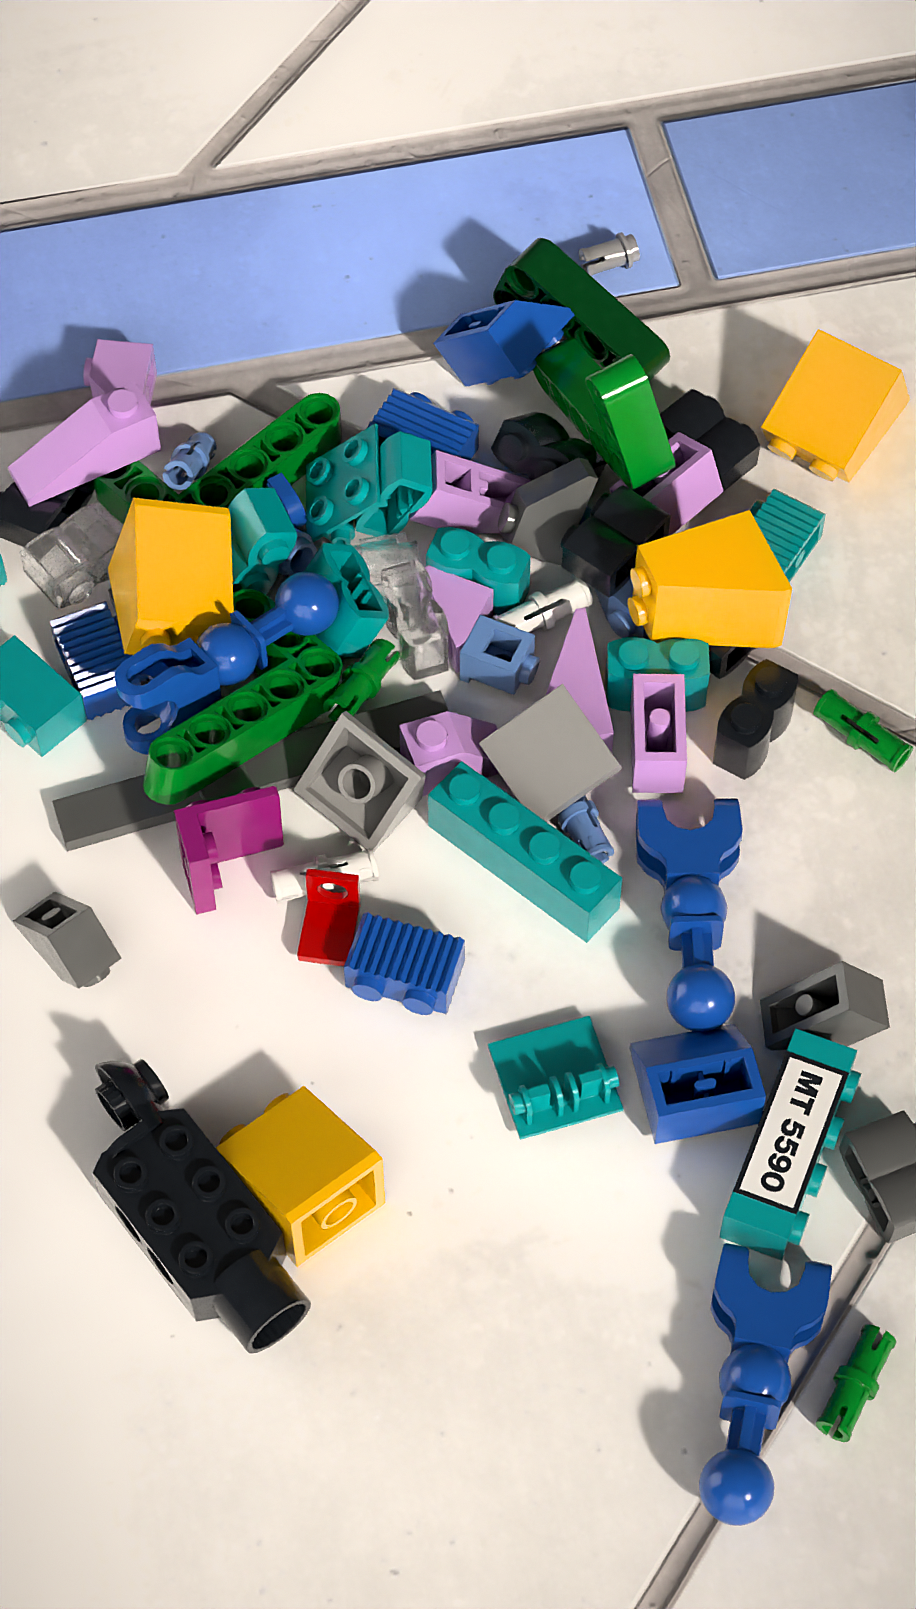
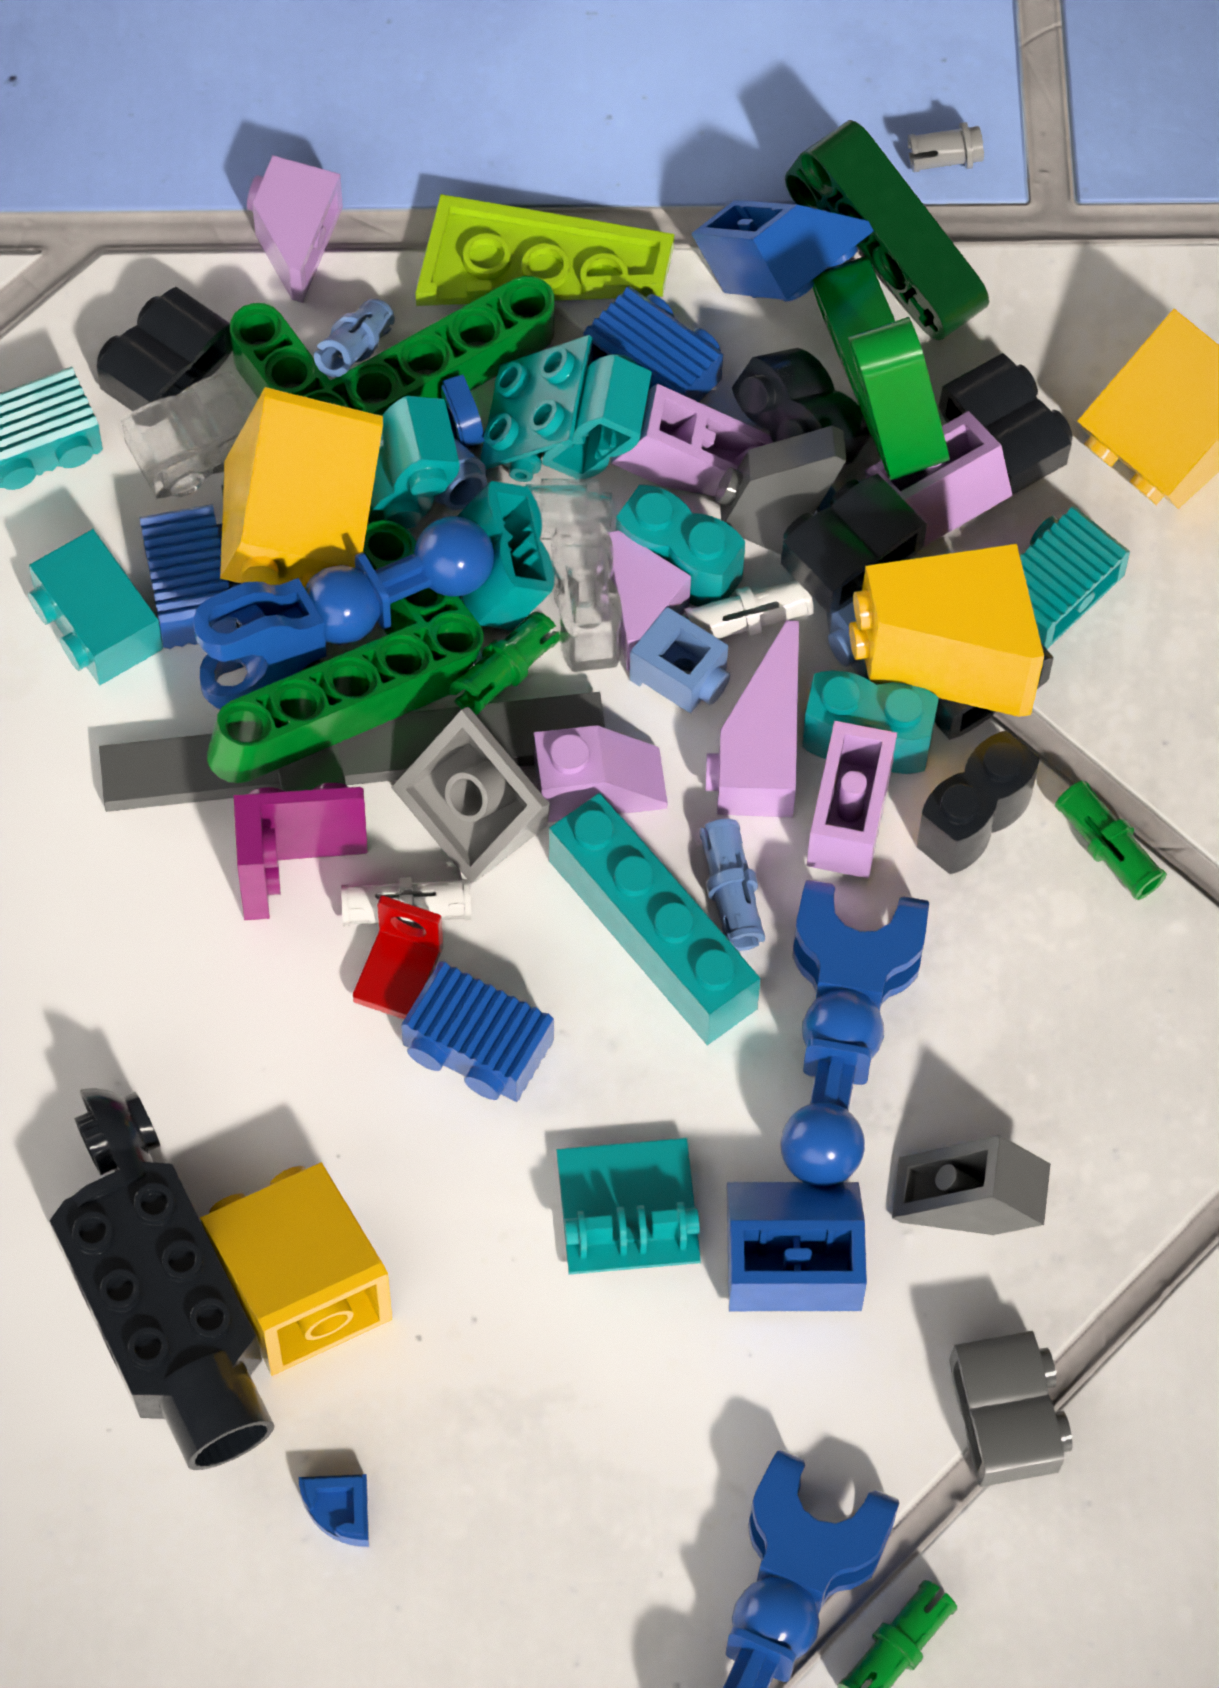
camera: 10 degrees right, 5 degrees up
lavender slope [8,381,161,507] -> none
dark grey slope [13,892,122,989] -> none
light grey tile [479,684,622,822] -> none
brick [719,1028,862,1261] -> none
none -> blue tile [298,1474,369,1547]
none -> lime wing [415,194,675,306]

